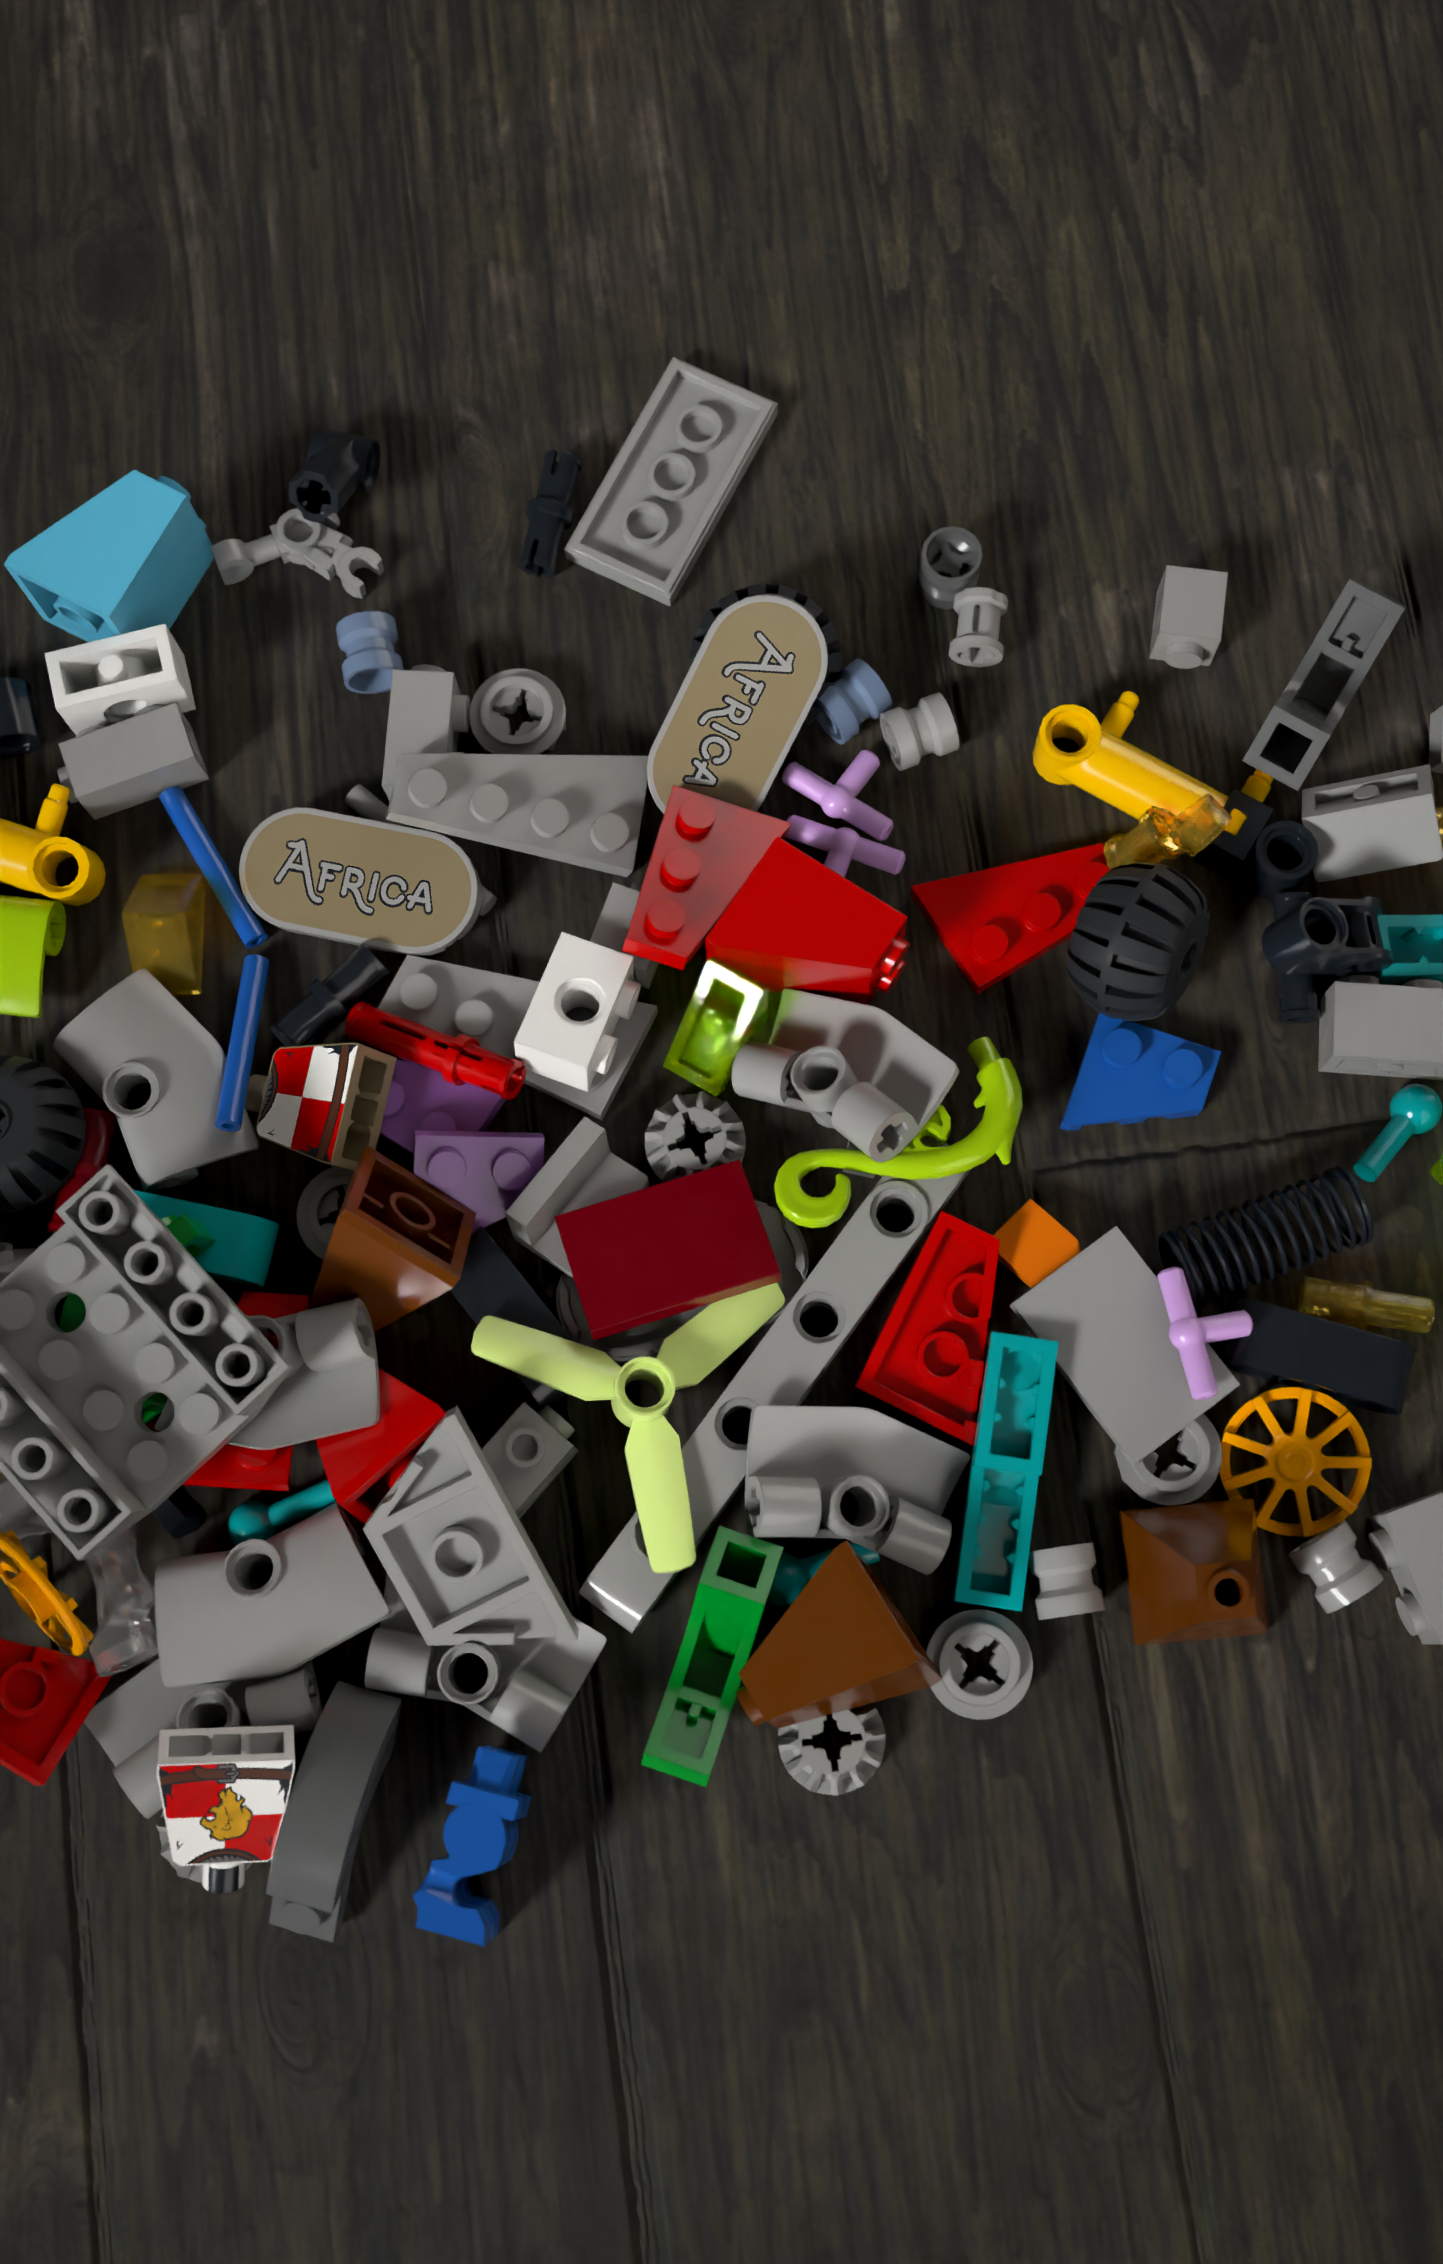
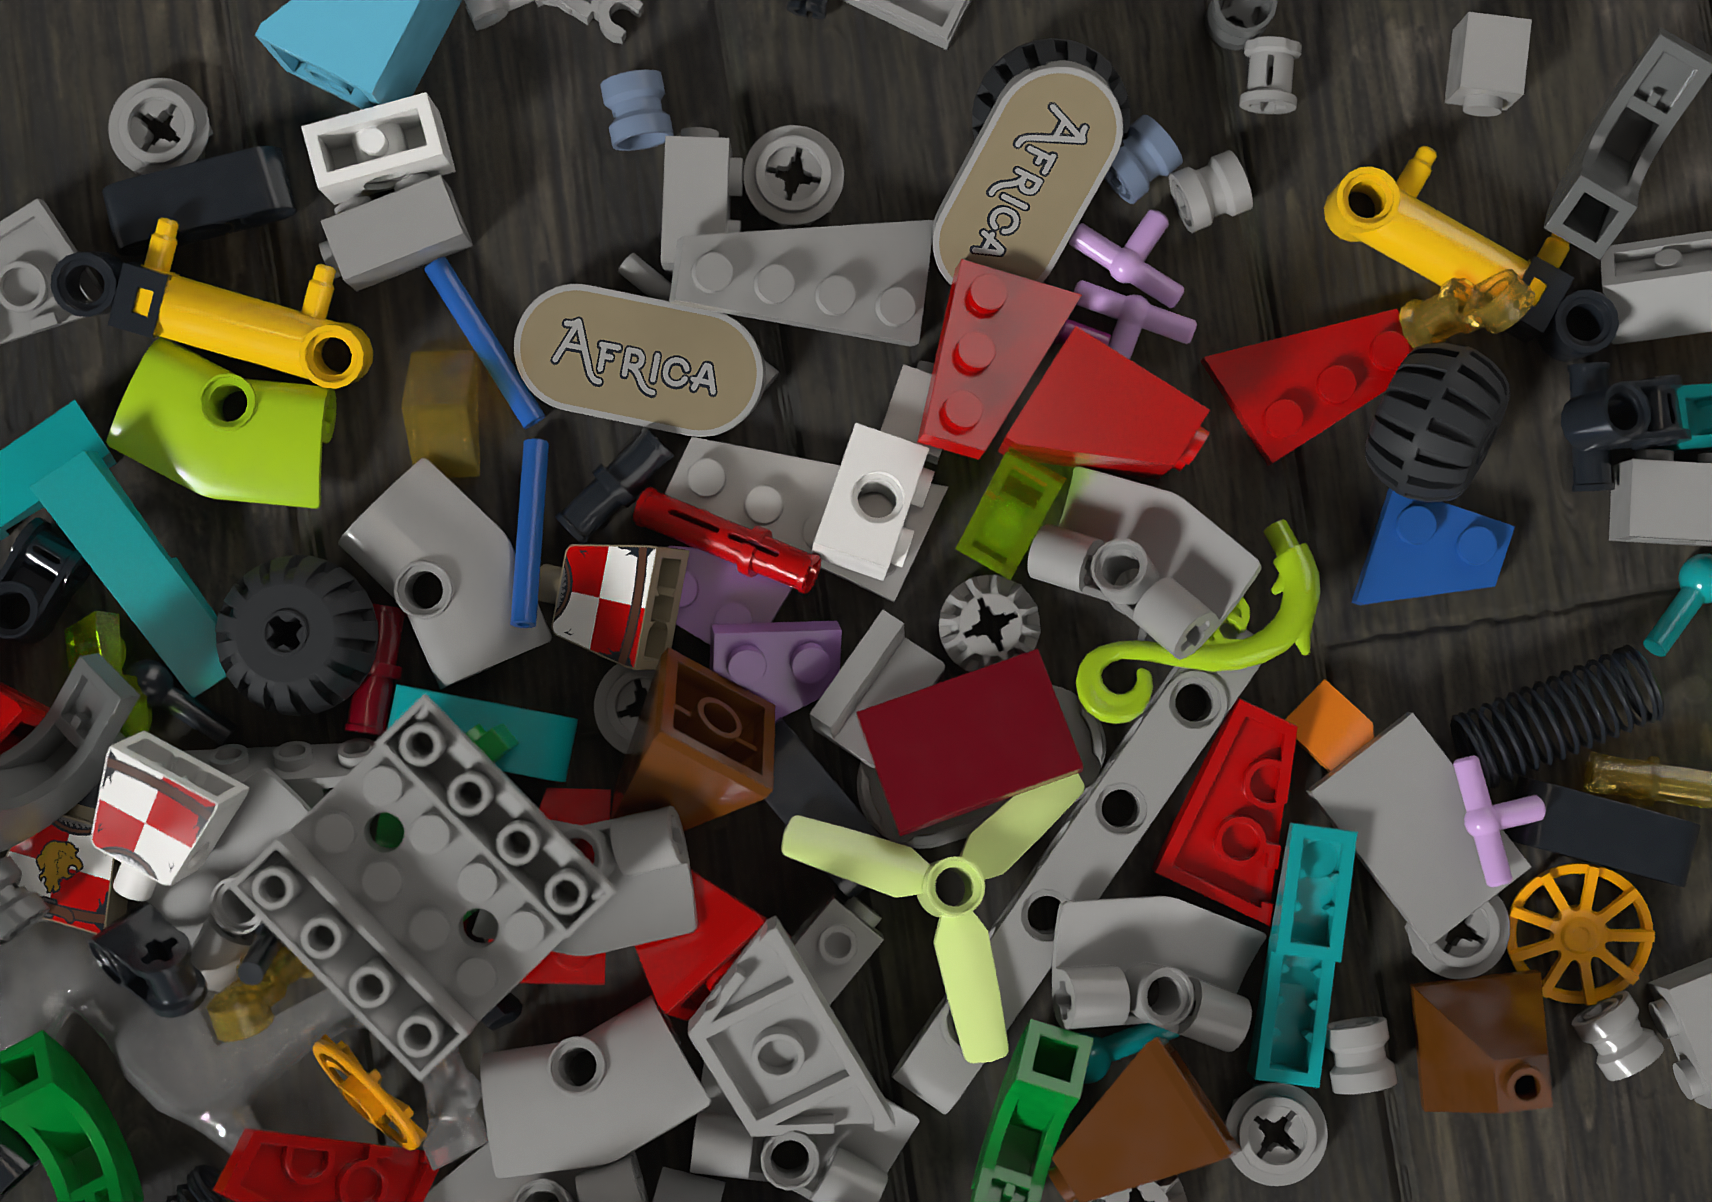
camera: 10 degrees left, 10 degrees up
teal bar [228,1479,336,1546] -> none

